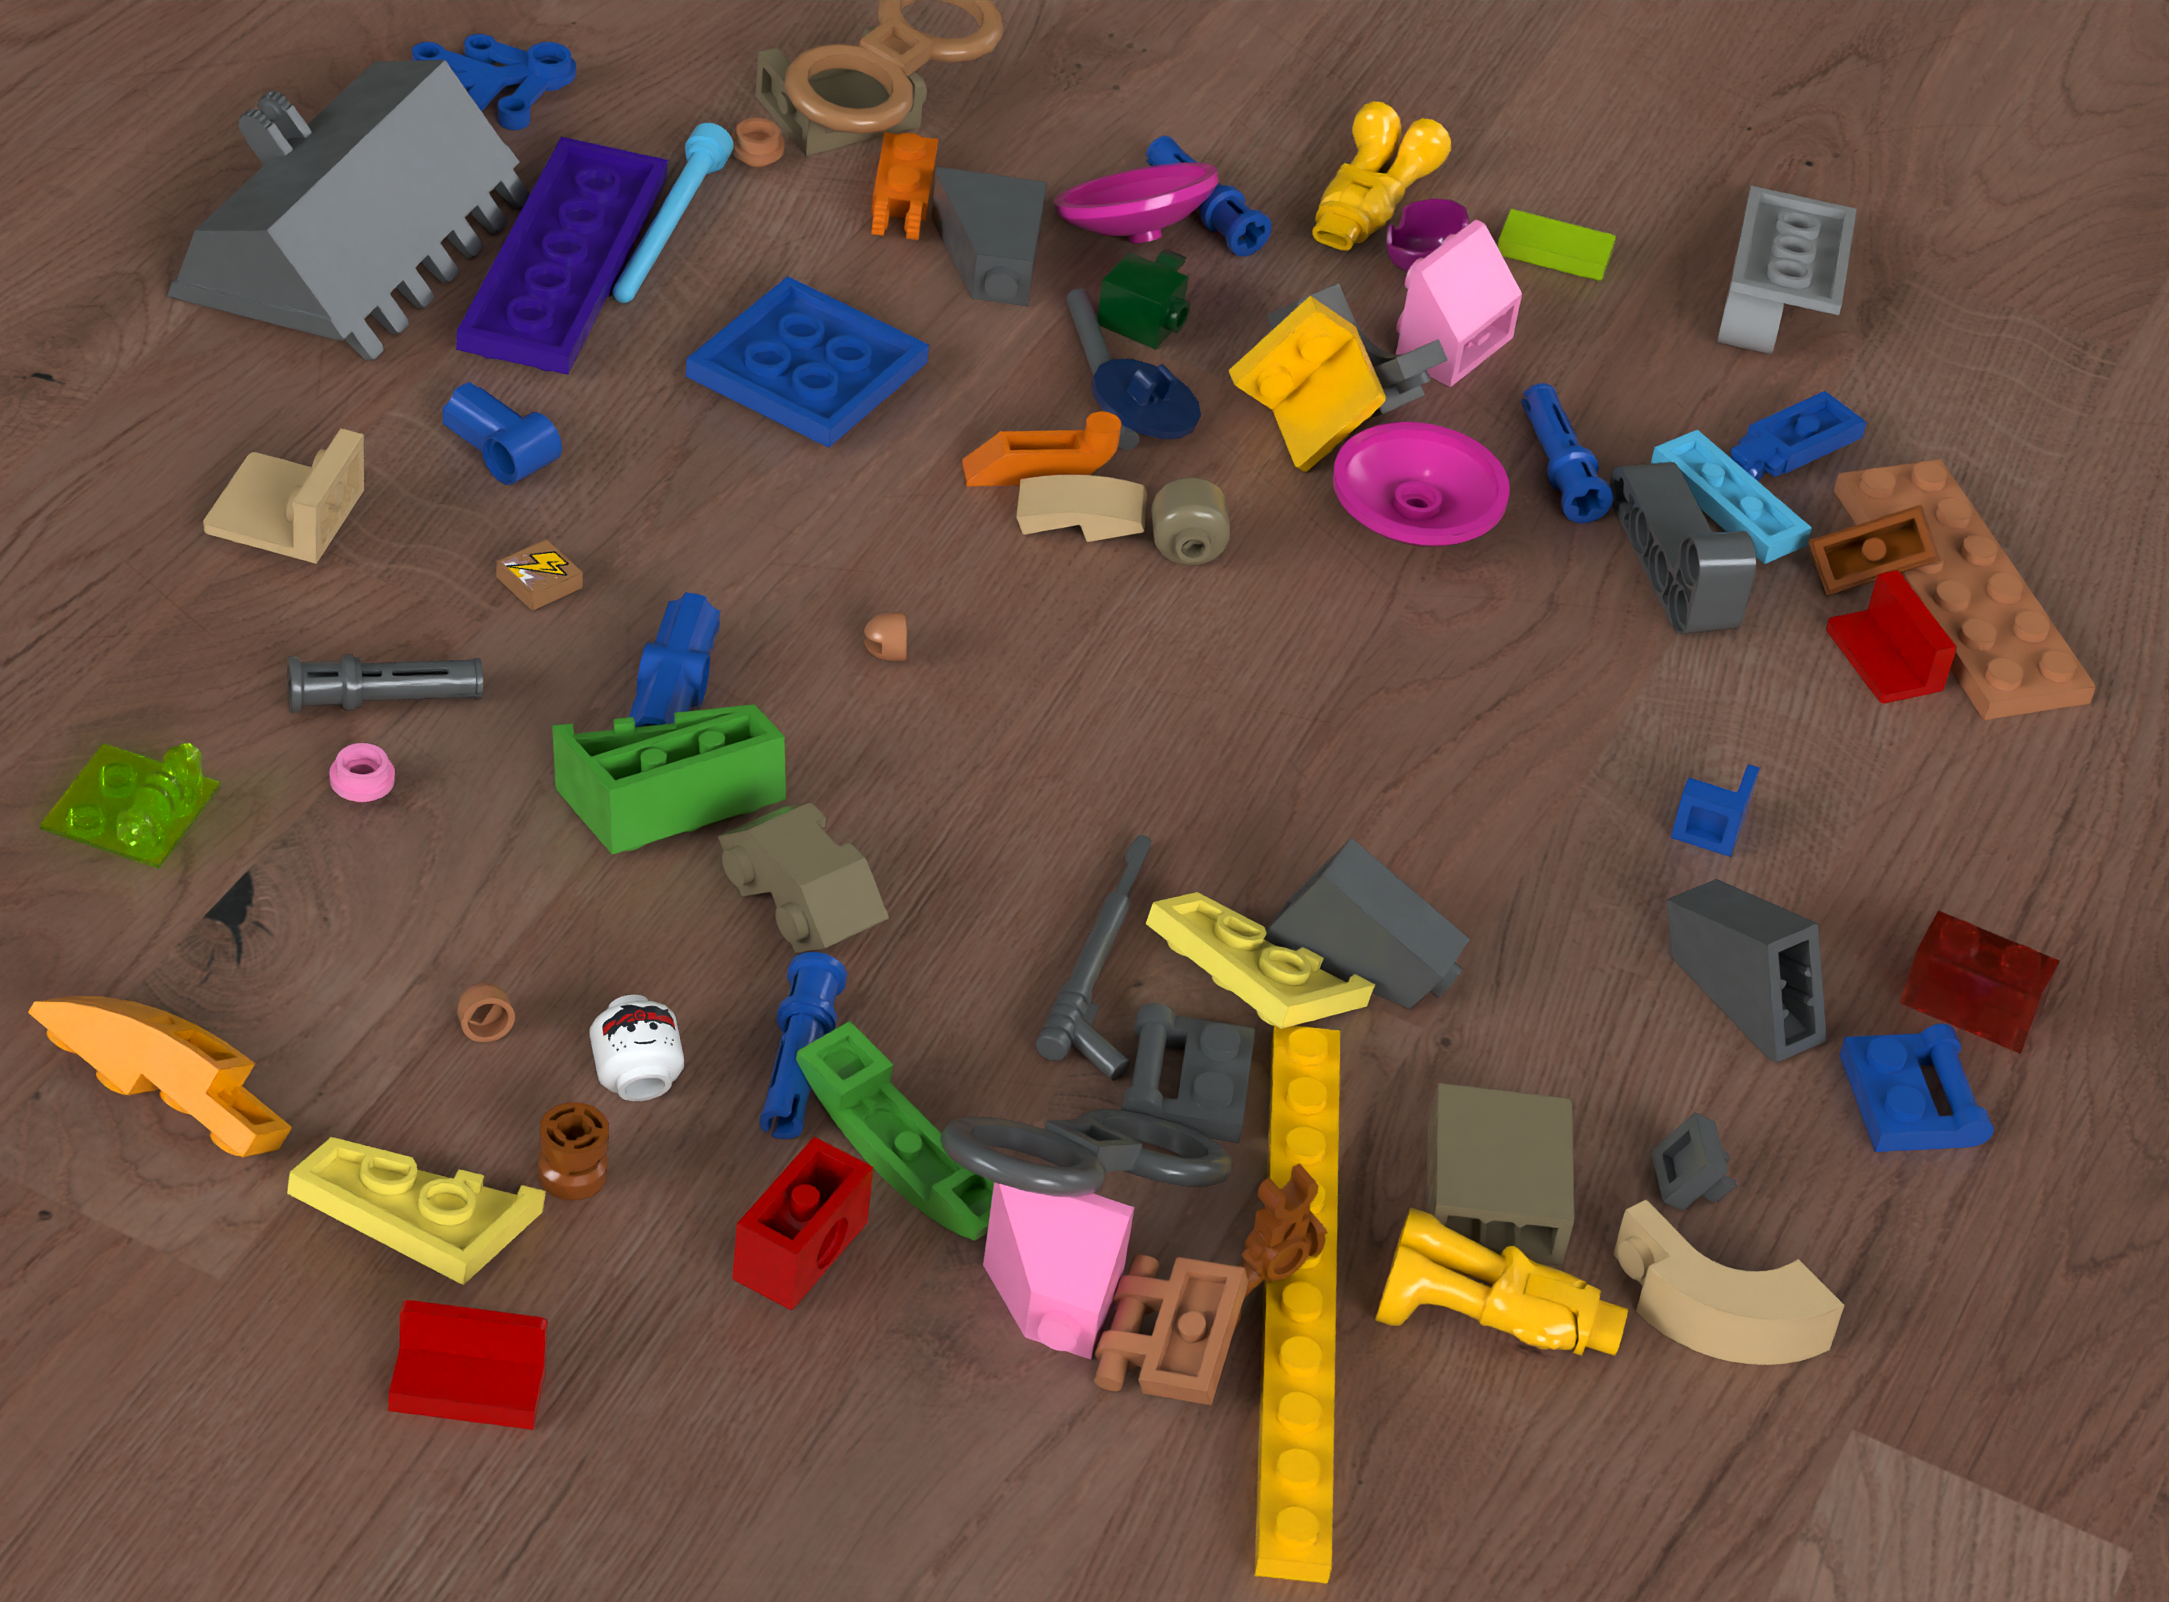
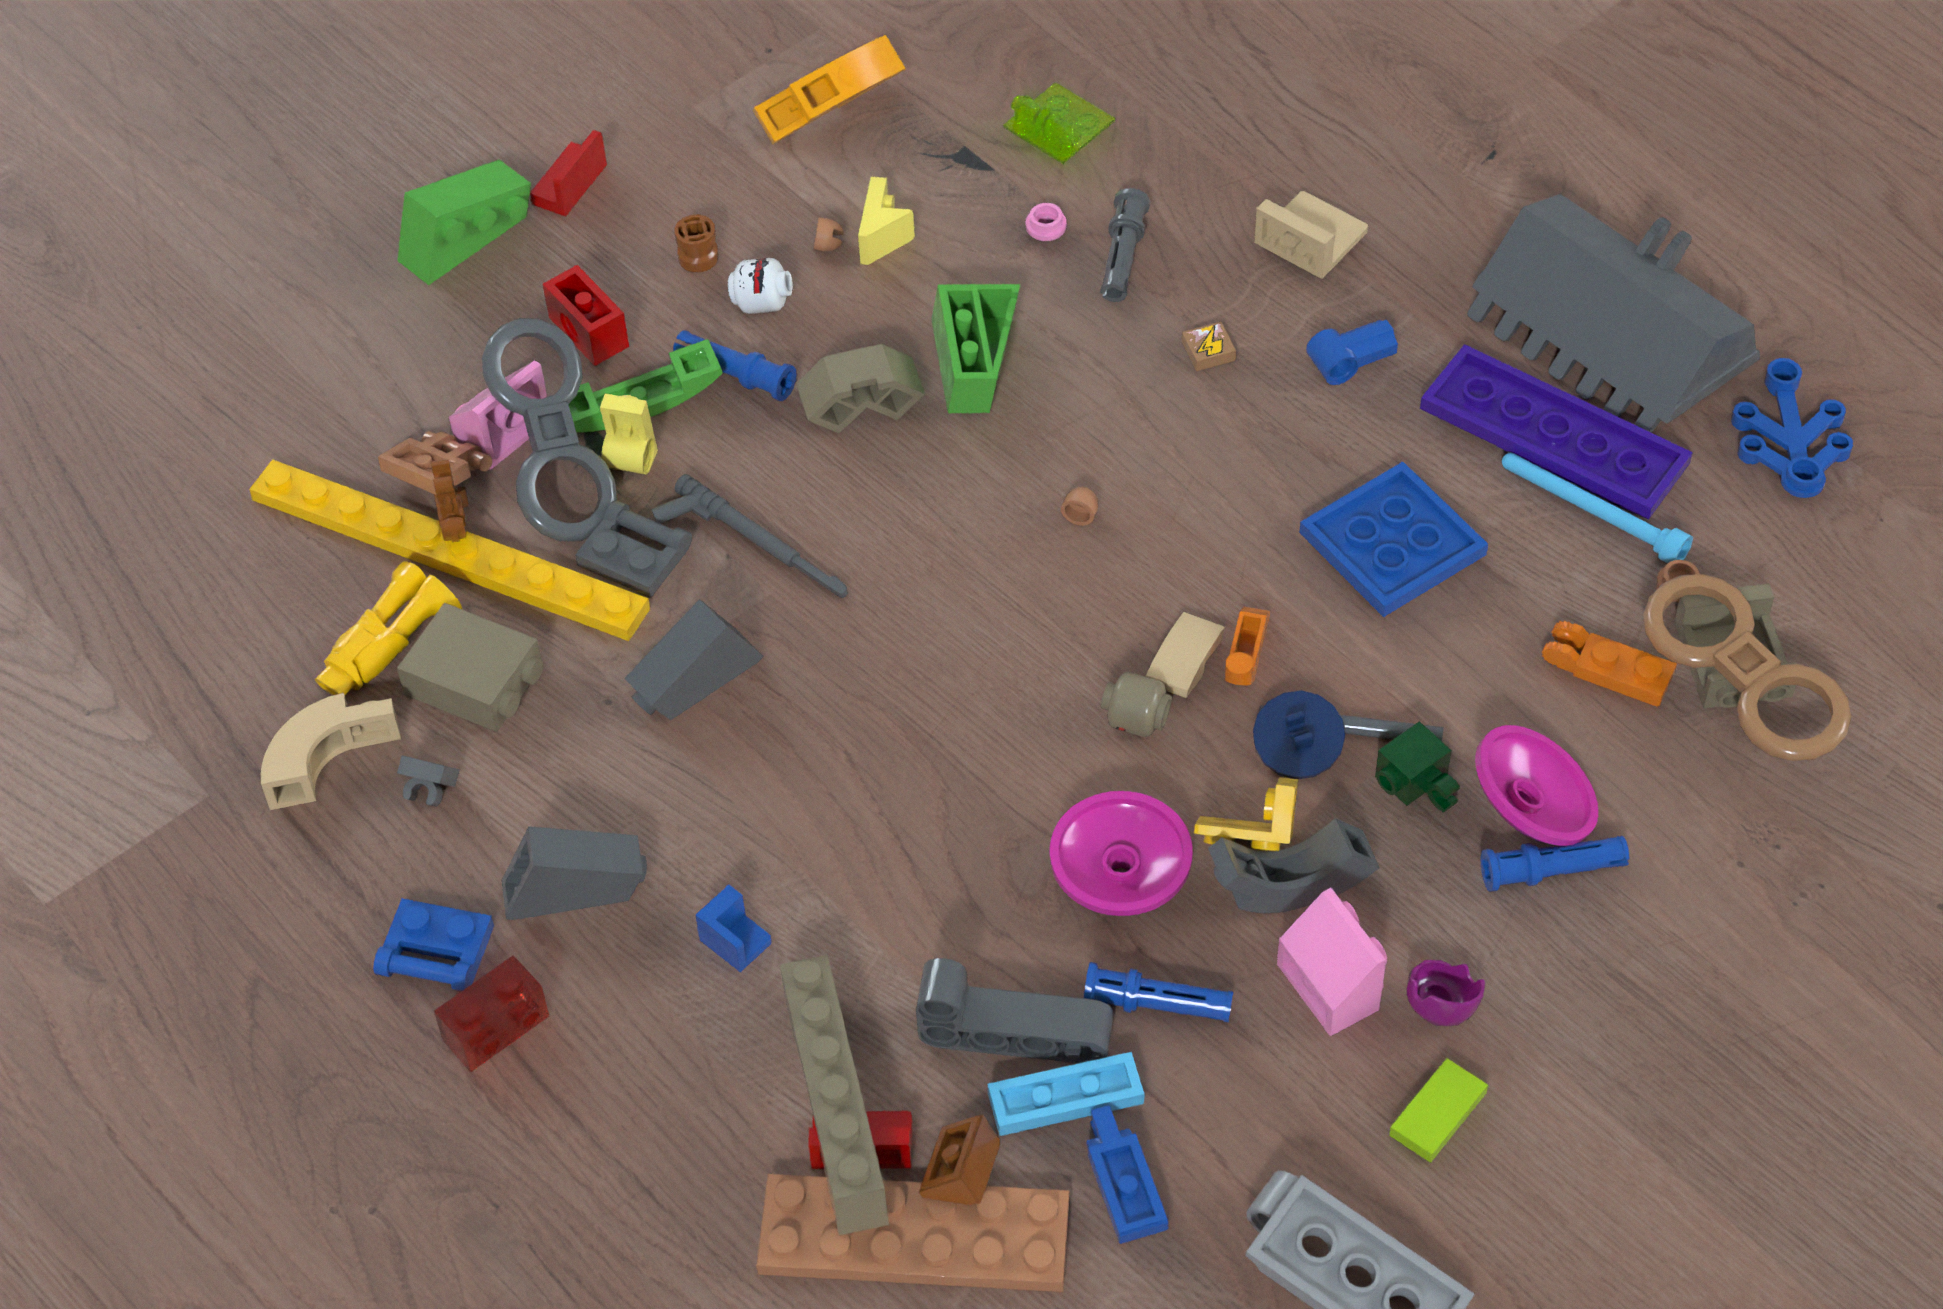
camera: 120 degrees right, 10 degrees up
light yellow wing [287,1137,546,1285] -> none
blue piece [629,592,720,727] -> none
dark grey slope [931,166,1047,306] -> none
light yellow wing [1146,892,1375,1029] -> none
yellow piece [1312,101,1451,251] -> none
none -> bright green wedge [397,159,531,285]
none -> light yellow plate [600,394,658,475]
none -> dark tan arch [780,955,889,1235]
none -> light yellow slope [858,177,915,265]

